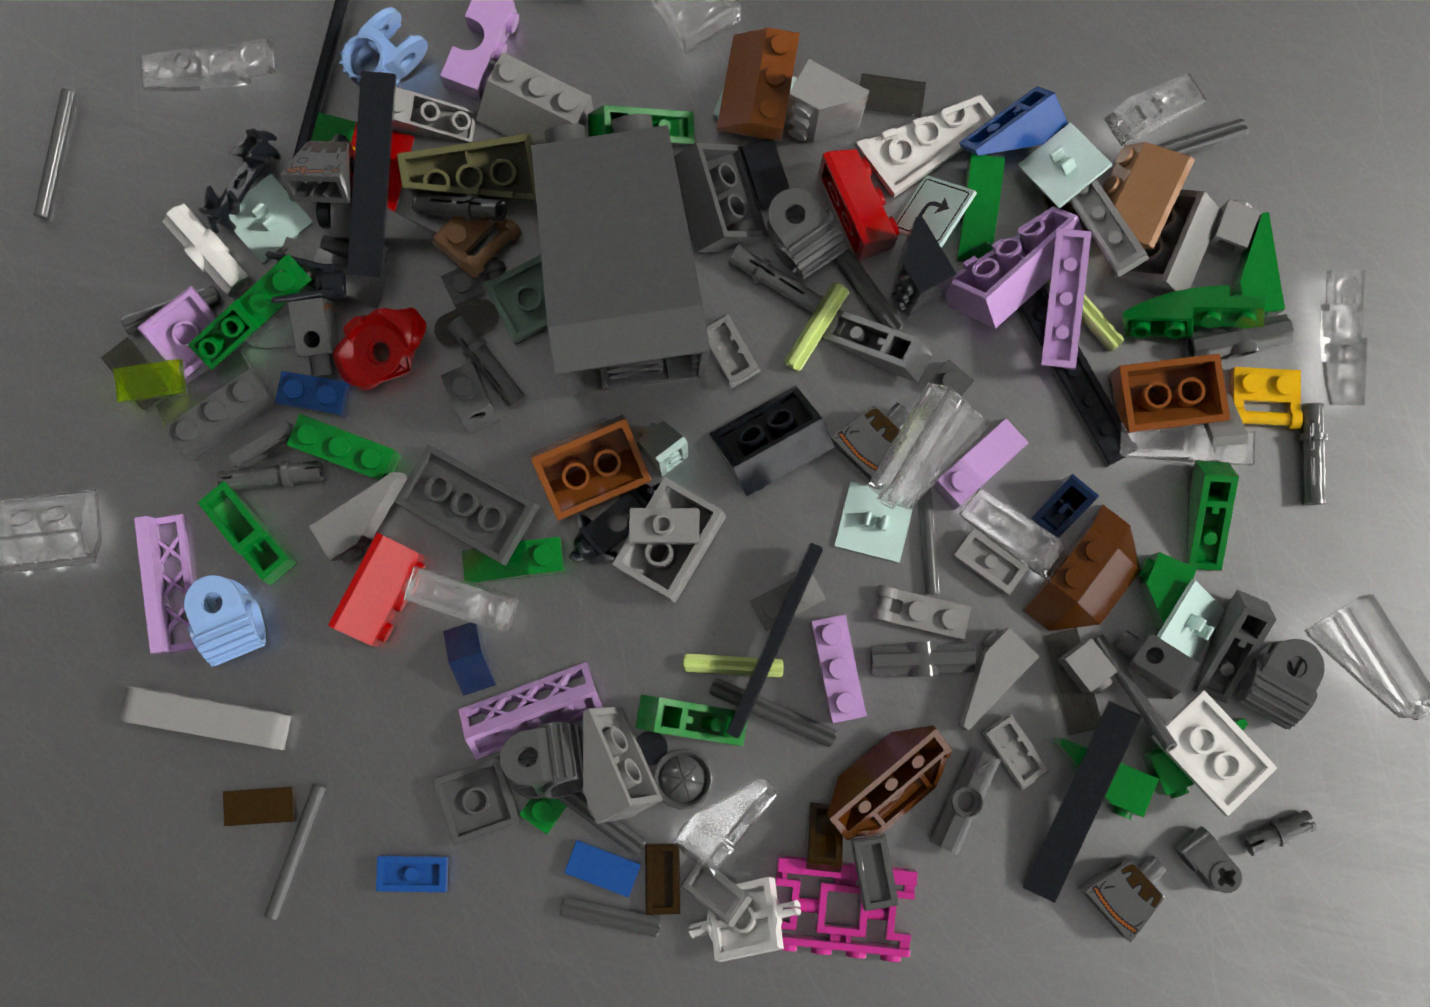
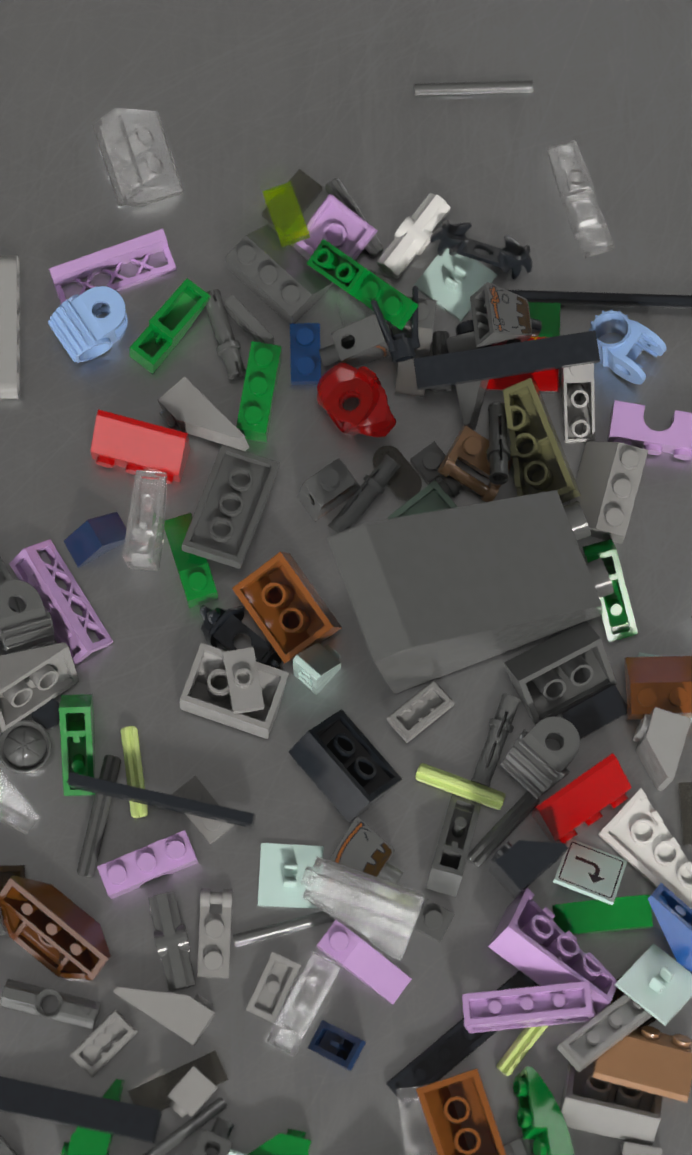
camera: 80 degrees right, 5 degrees down
reddish brown wedge [1022,505,1141,631] -> none

